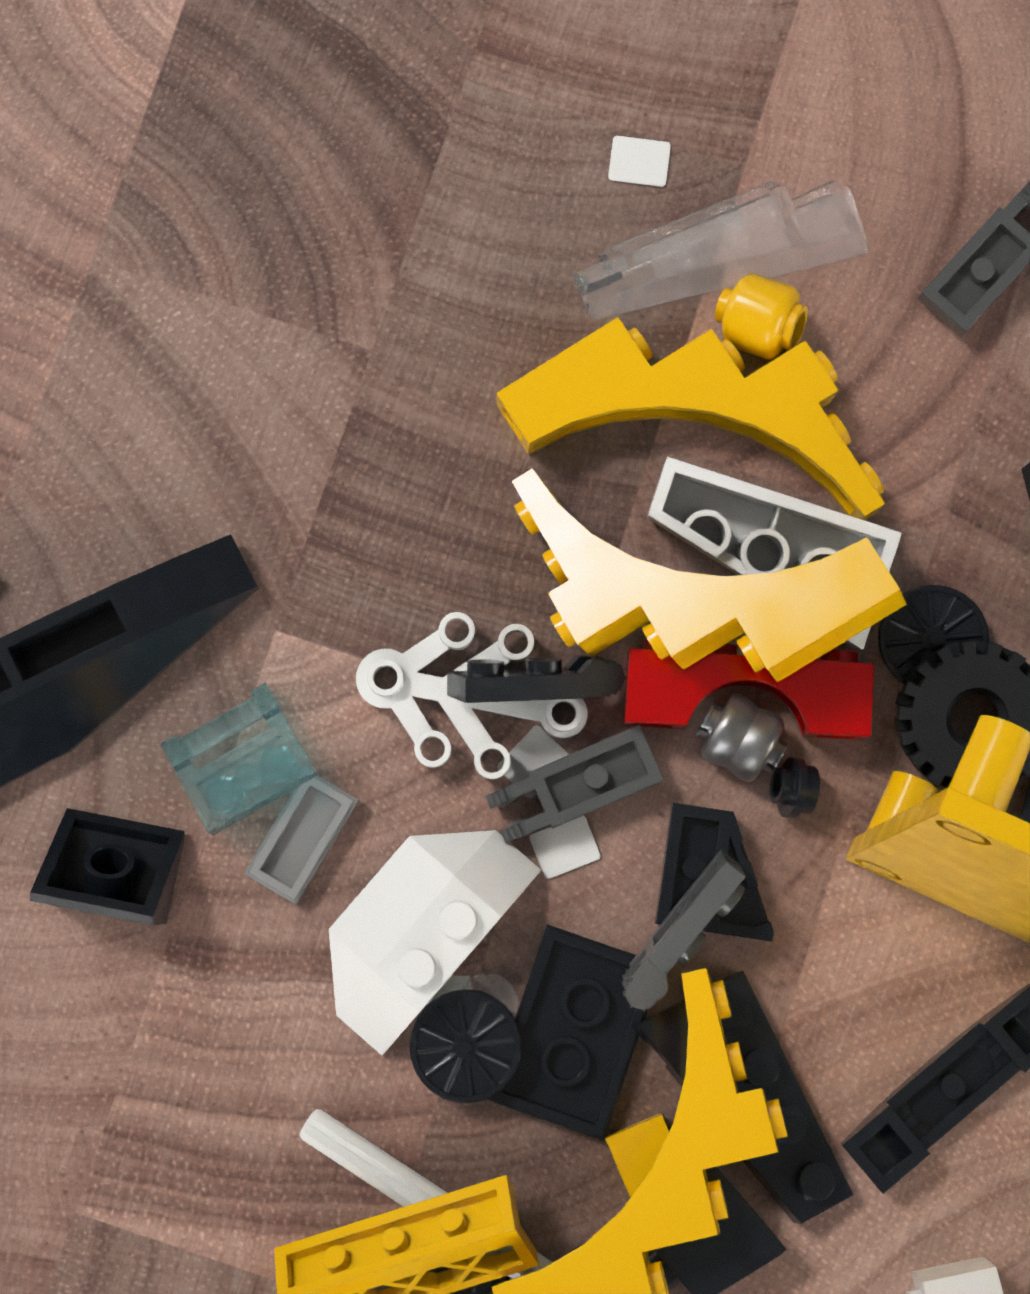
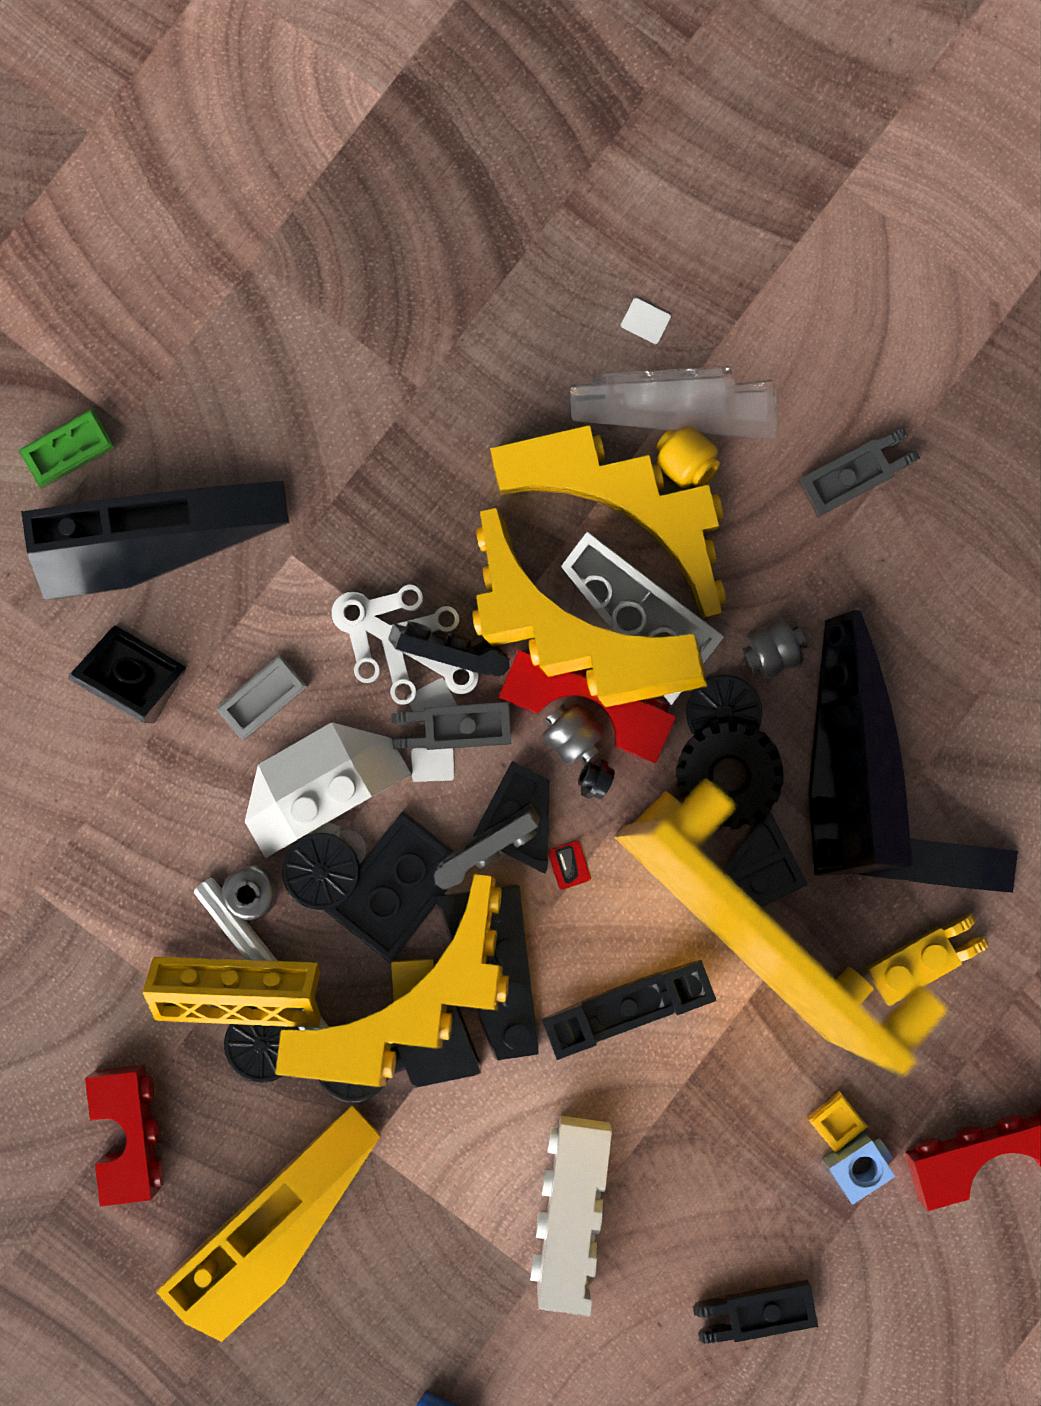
camera: 15 degrees right, 5 degrees up
clear light blue plate [161,682,319,836] -> none
none -> flat silver piece [222,865,278,920]
none -> sticker [548,841,591,890]
none -> flat silver piece [742,618,808,678]

